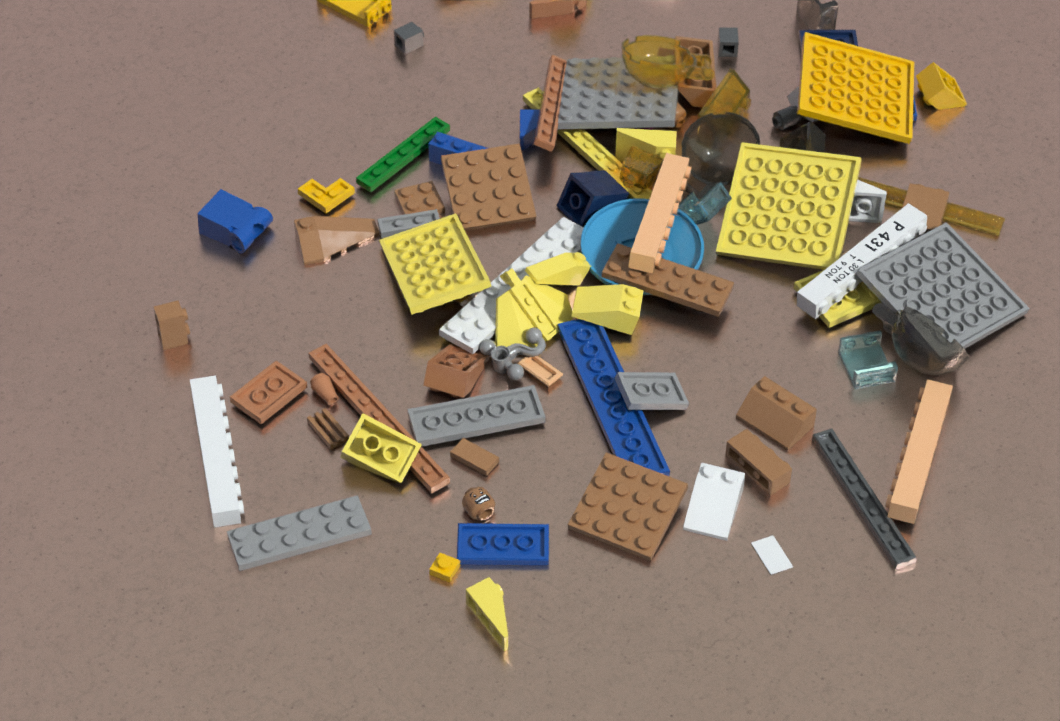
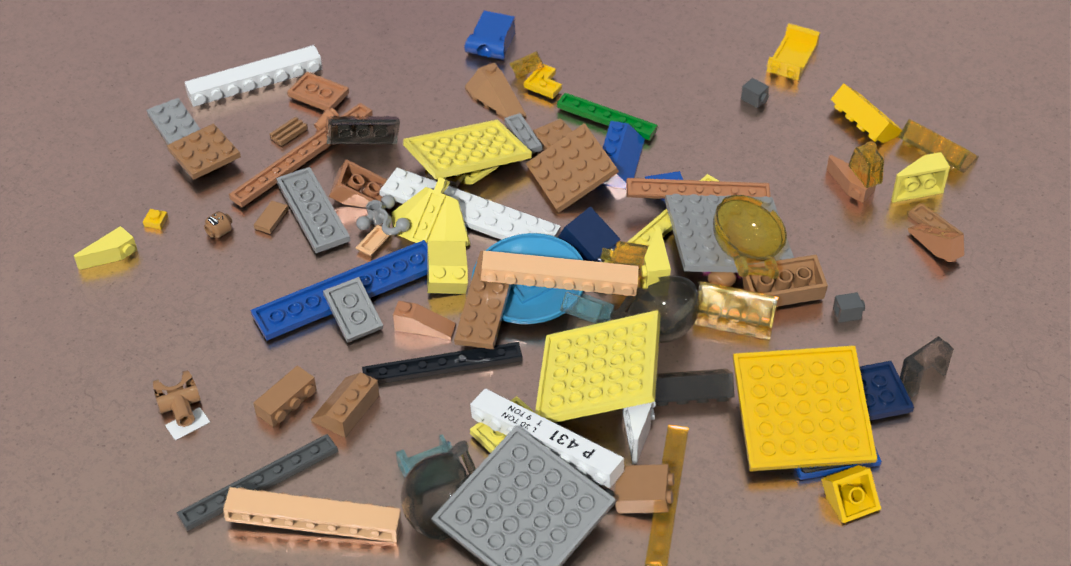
camera: 80 degrees right, 0 degrees up
medium nougat brick [154,300,190,350] -> none
light yellow slope [340,414,422,484] -> none
blue tile [457,523,549,565] -> none
light yellow slope [525,252,591,286] -> none
medium nougat plate [568,453,688,561] -> none
white slope [683,463,745,541] -> none
none -> medium nougat connector [153,370,201,427]
none -> medium nougat plate [167,123,241,180]
none -> clear smoke slope [325,116,400,144]
none -> black tile [362,342,523,384]
none -> nougat slope [393,301,456,340]
none -> clear yellow hips [509,51,544,79]

